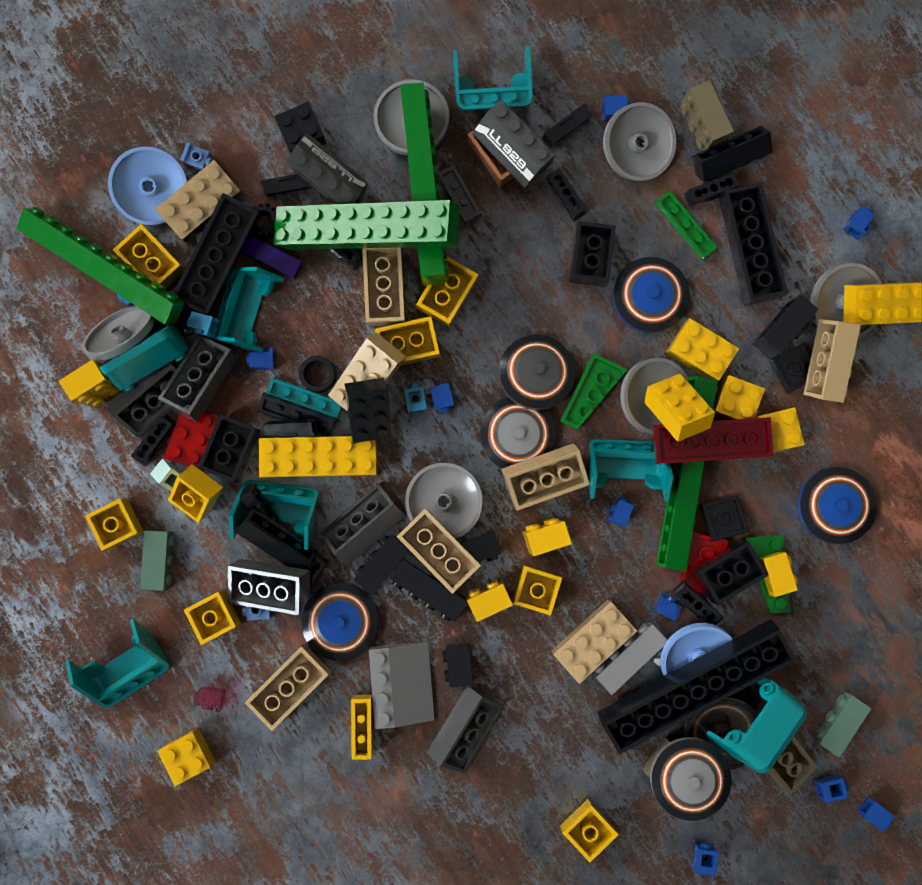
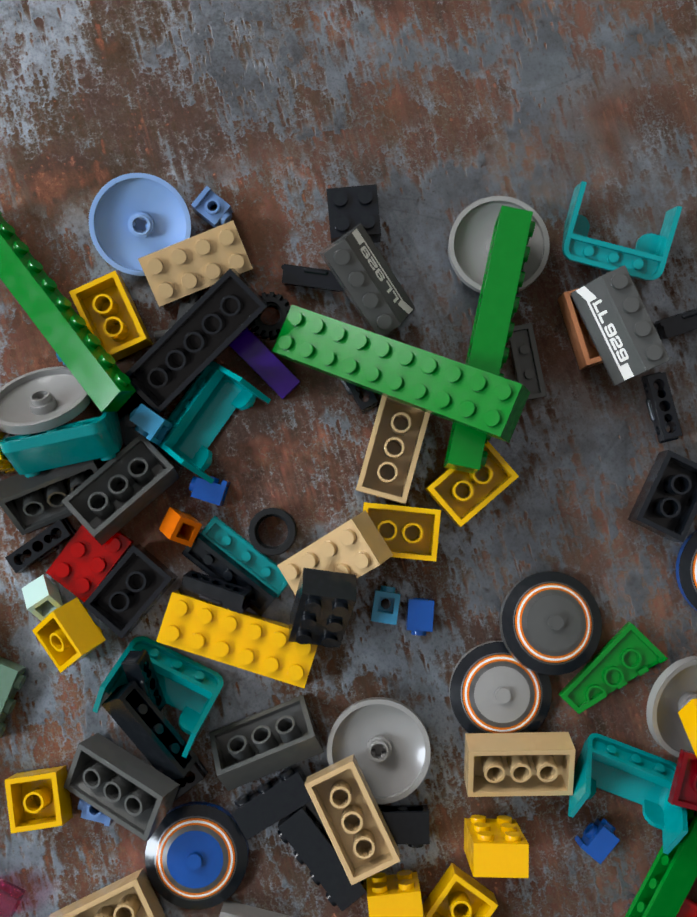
camera: 25 degrees right, 0 degrees up
none -> orange brick [159,507,202,547]

